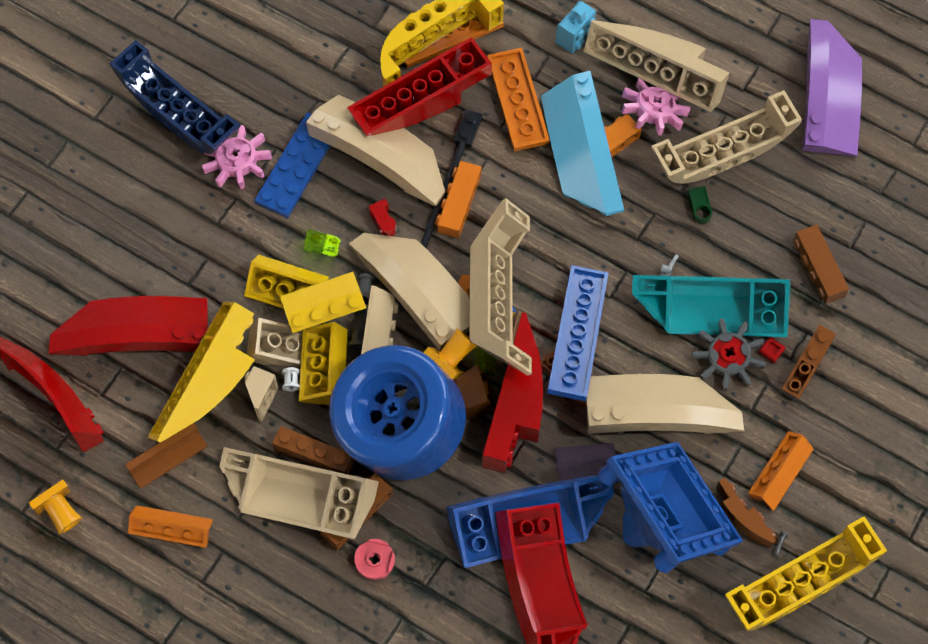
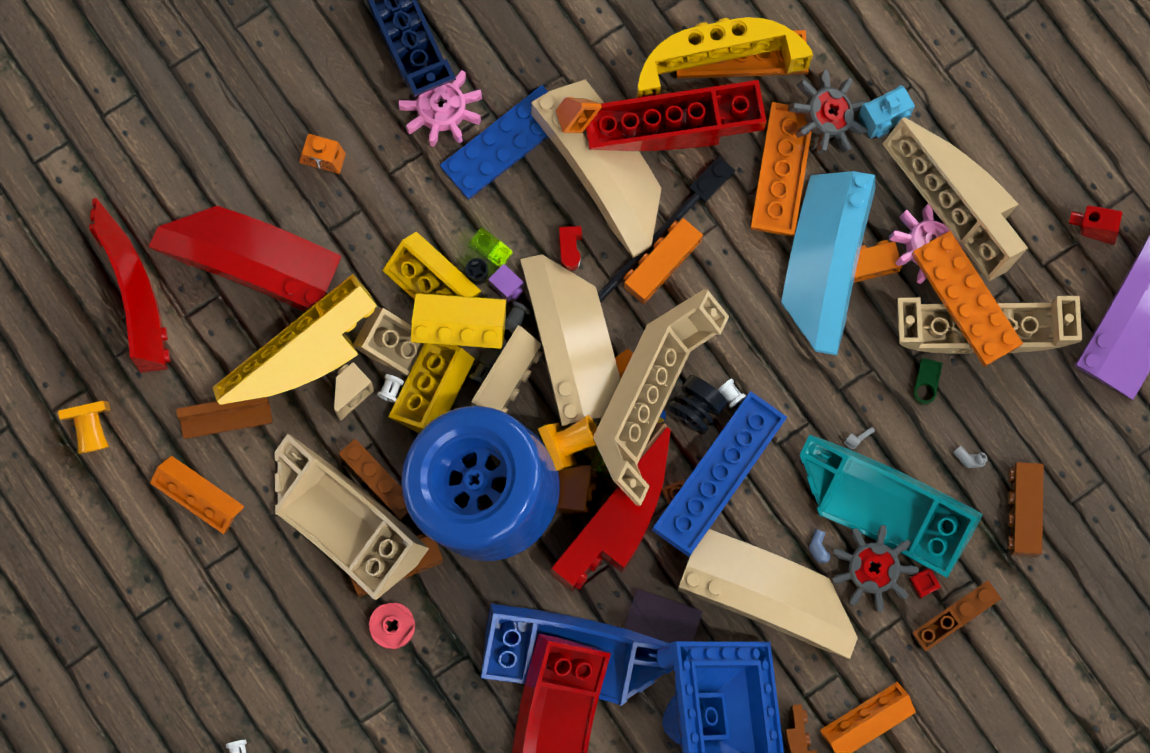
camera: 20 degrees right, 10 degrees up
none -> orange torso [299,134,346,174]
none -> black wheel [466,258,488,285]
none -> medium lavender brick [488,264,523,303]
none -> orange slope [555,97,602,133]
none -> black wheel [667,375,728,434]
none -> white bush [717,379,746,409]
none -> dark grey gear [788,70,868,154]
none -> sand blue arm [809,529,830,563]
none -> orange plate [911,231,1023,367]
none -> light grey arm [953,446,988,468]
none -> red torso [1069,205,1123,245]

